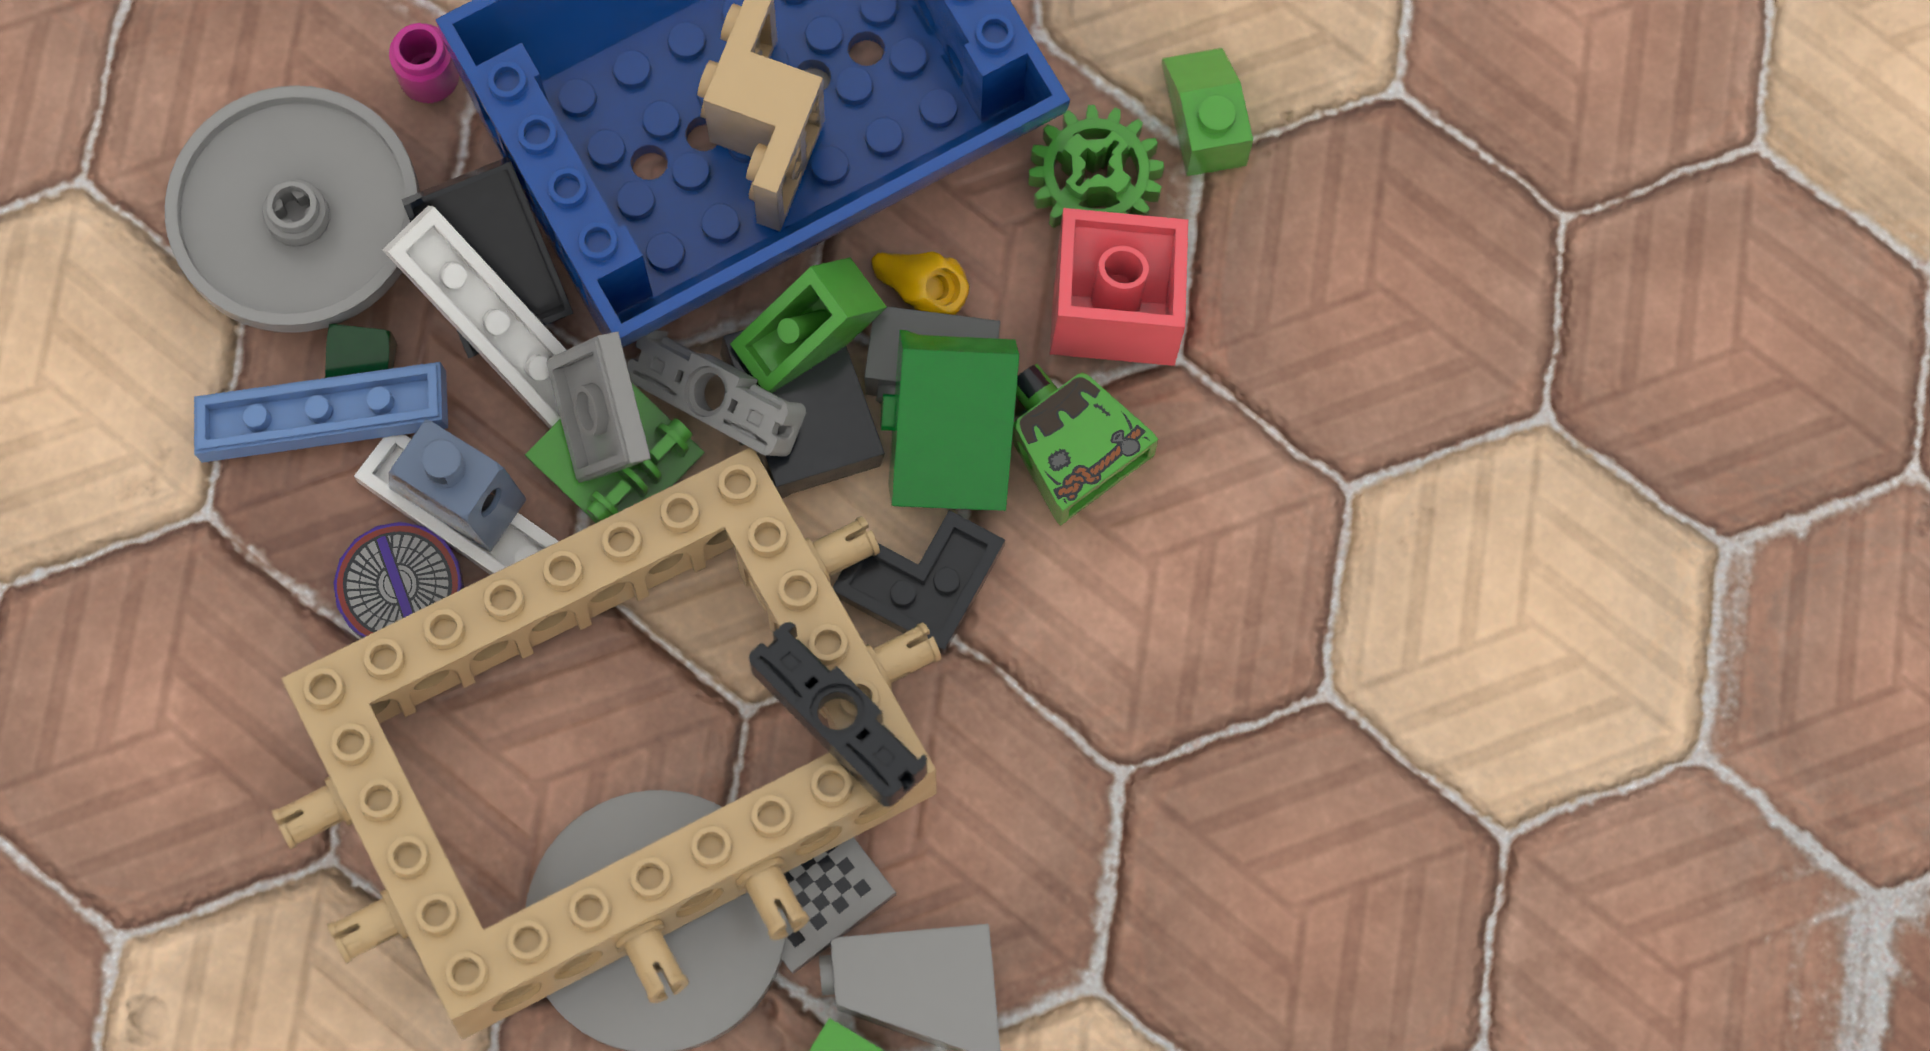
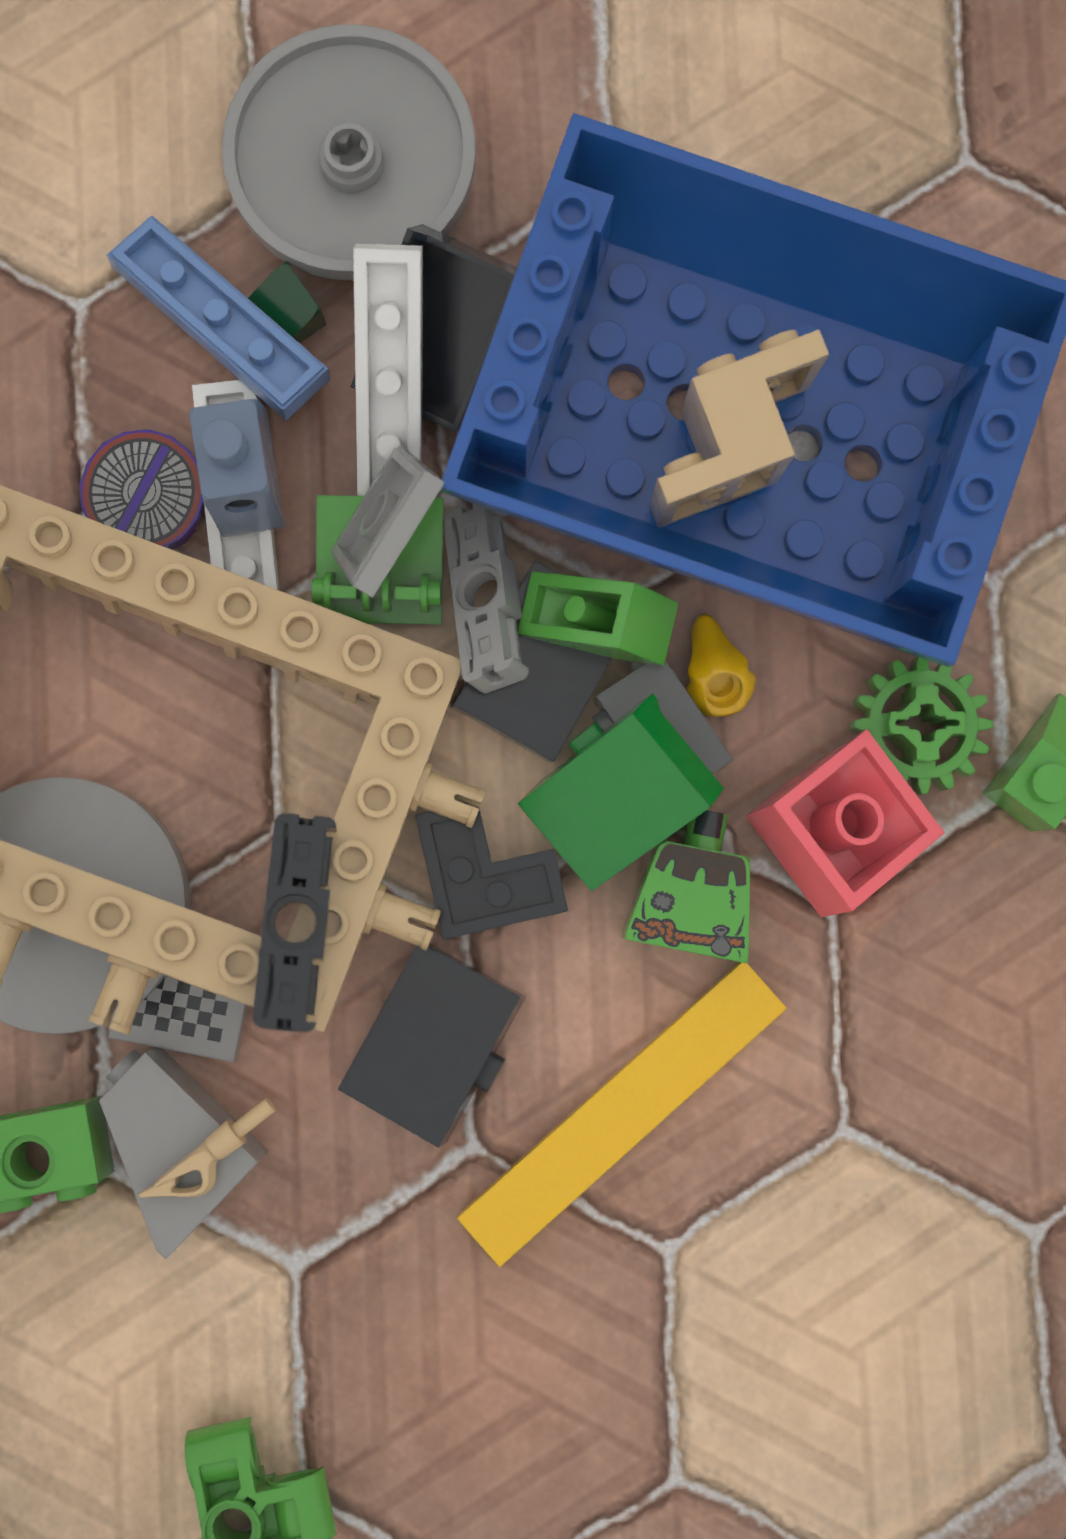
camera: 50 degrees right, 10 degrees up
dark pink brick [389,23,460,103] -> none
none -> tan hand [138,1098,276,1198]
none -> black container [337,943,526,1148]
none -> yellow tile [457,962,787,1268]

